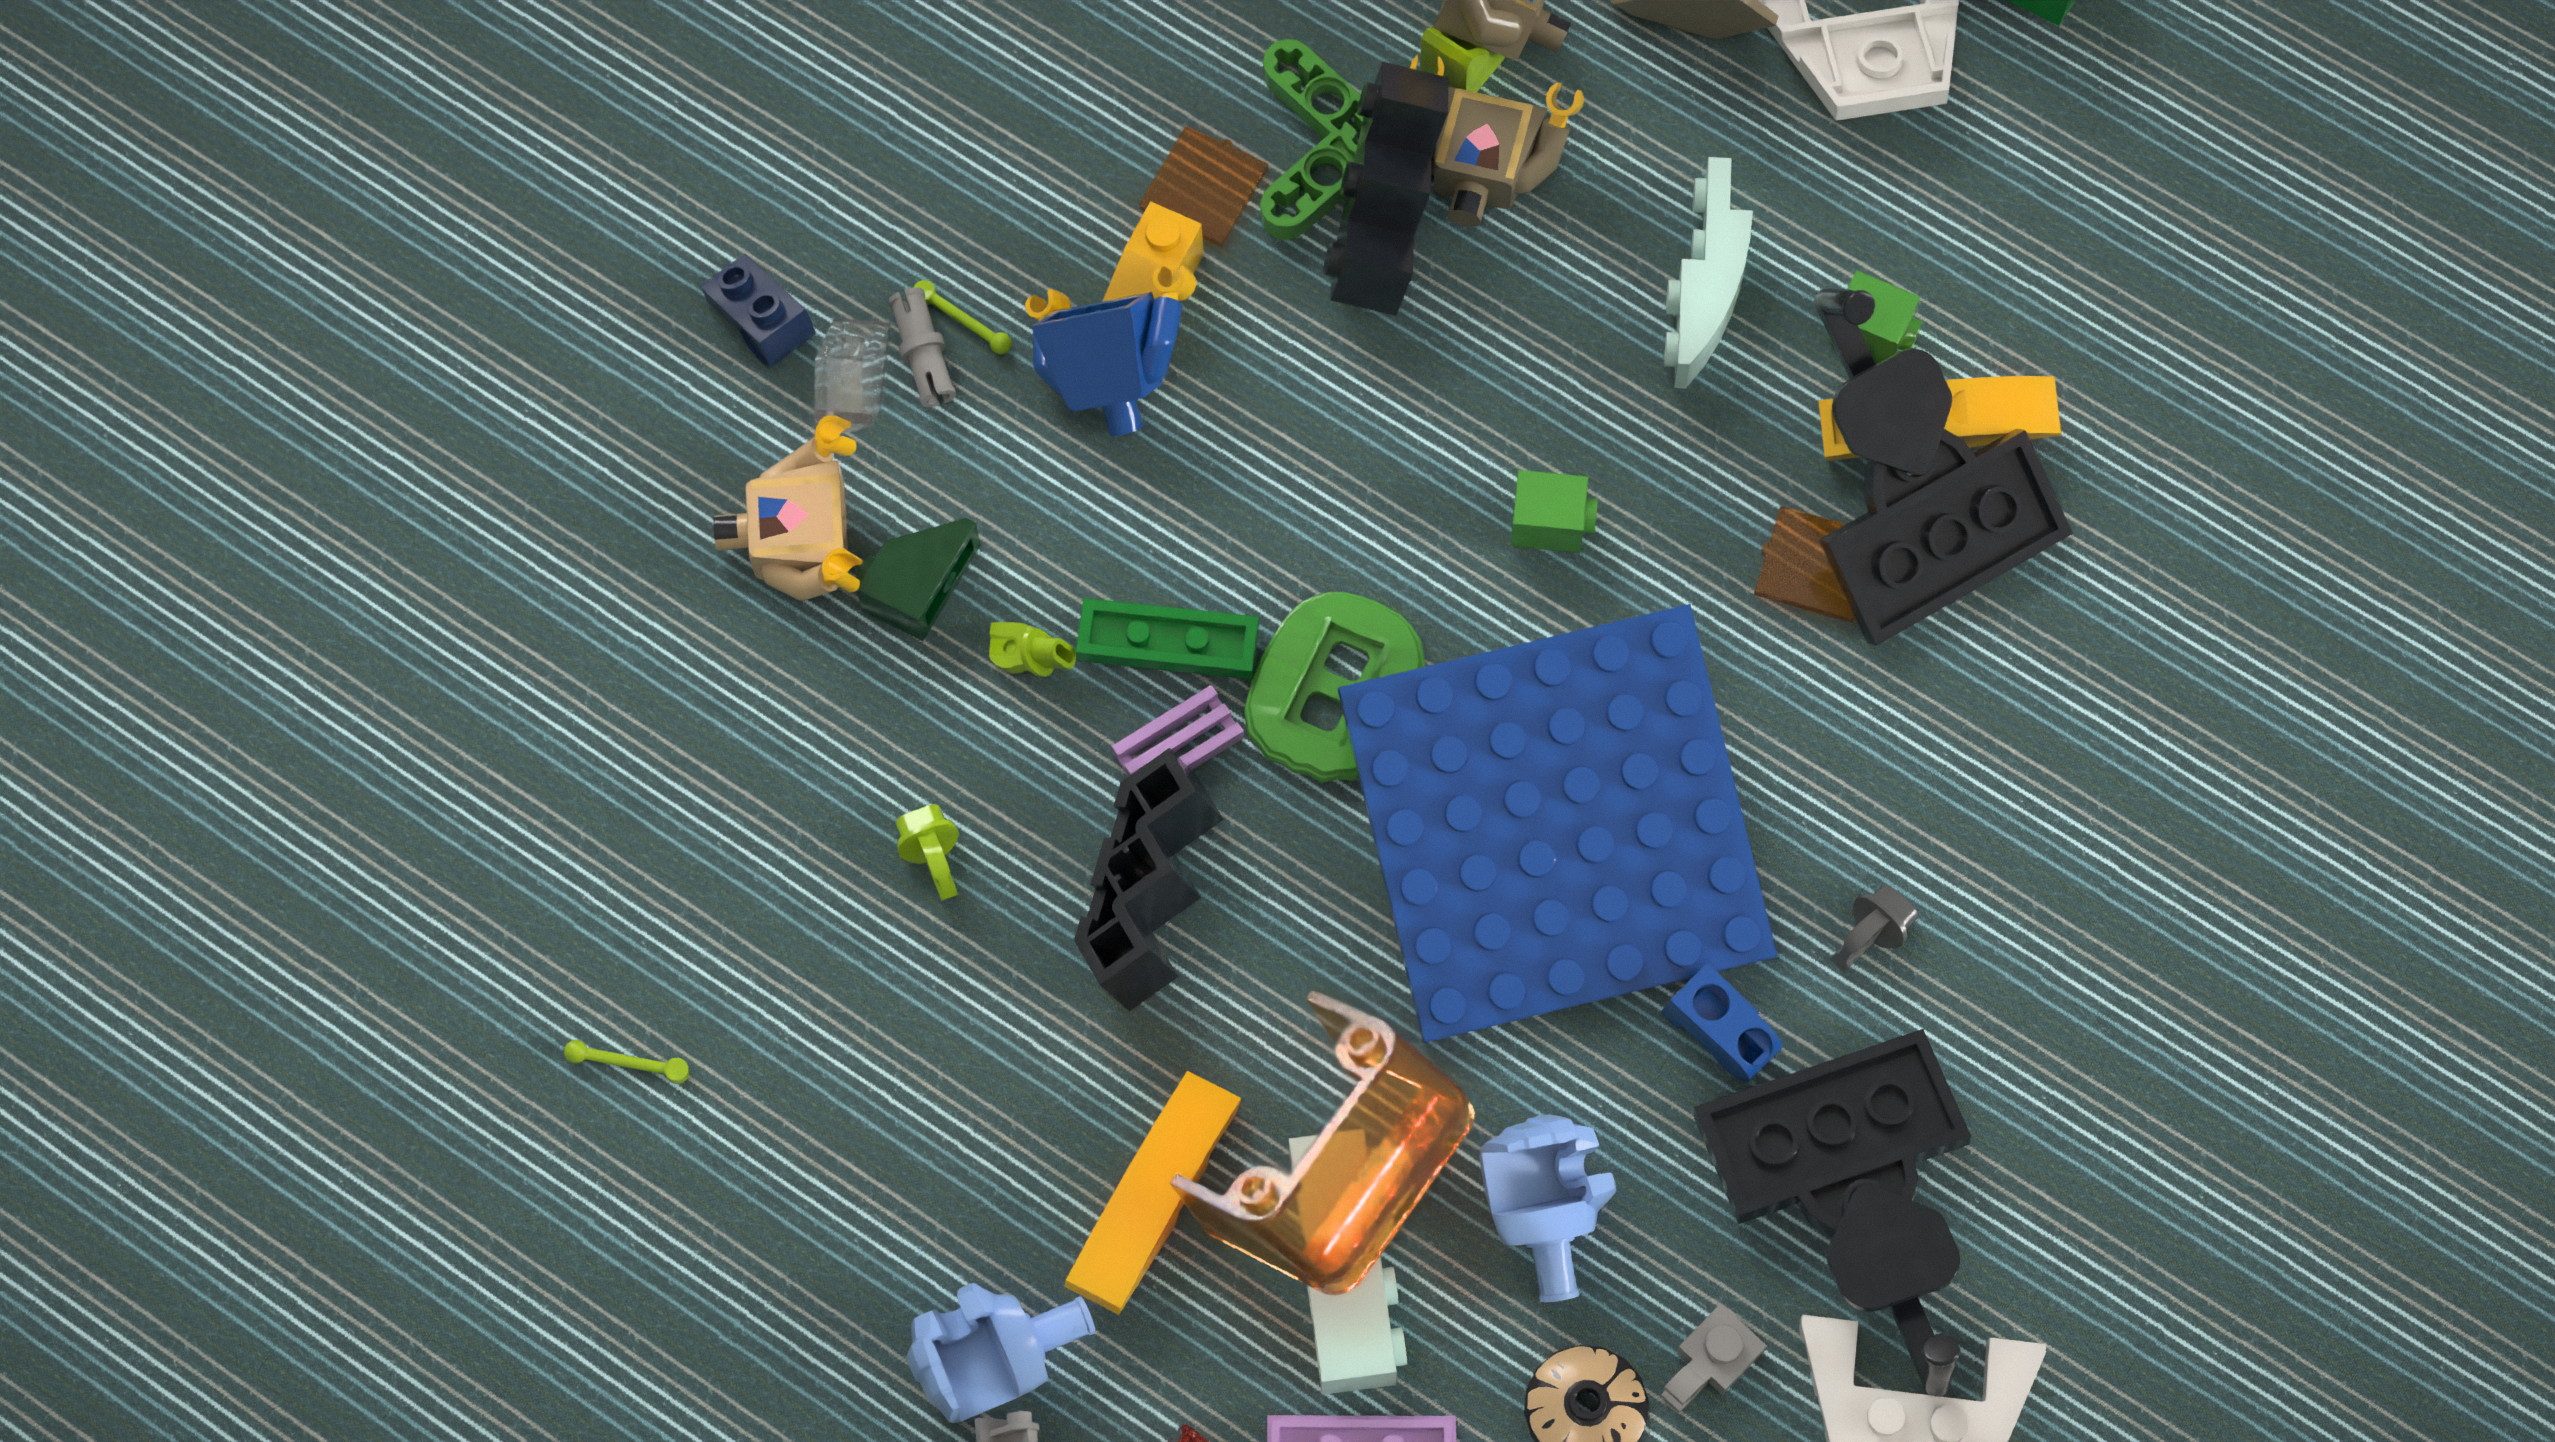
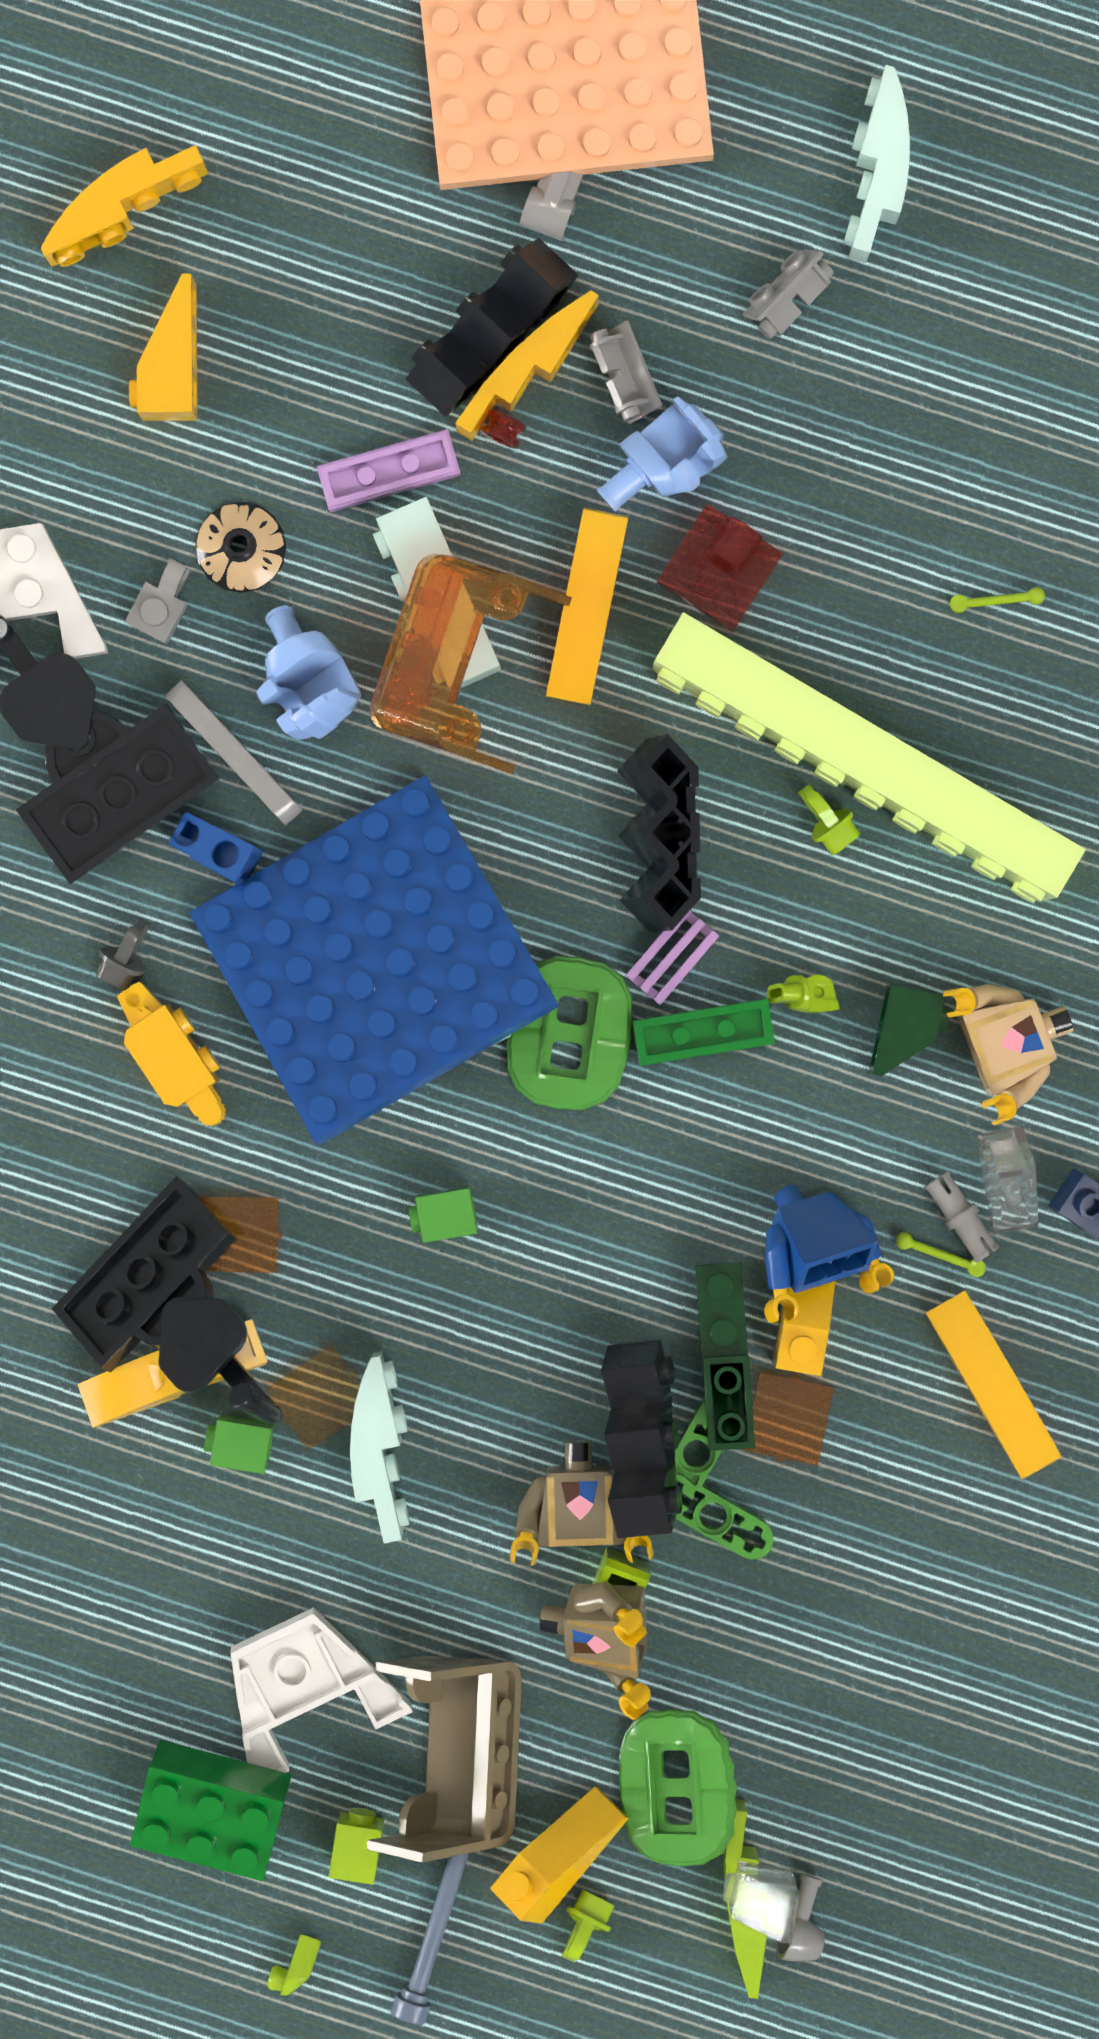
camera: 165 degrees right, 20 degrees up
none -> yellow hinge [117,981,227,1126]
none -> light grey beam [165,680,302,825]
none -> clear orange piece [266,1344,360,1451]
none -> yellowish green brick [652,612,1086,903]
none -> clear red plate [657,504,784,632]
none -> dark green slope [695,1262,755,1451]
none -> yellow slope [926,1291,1062,1480]

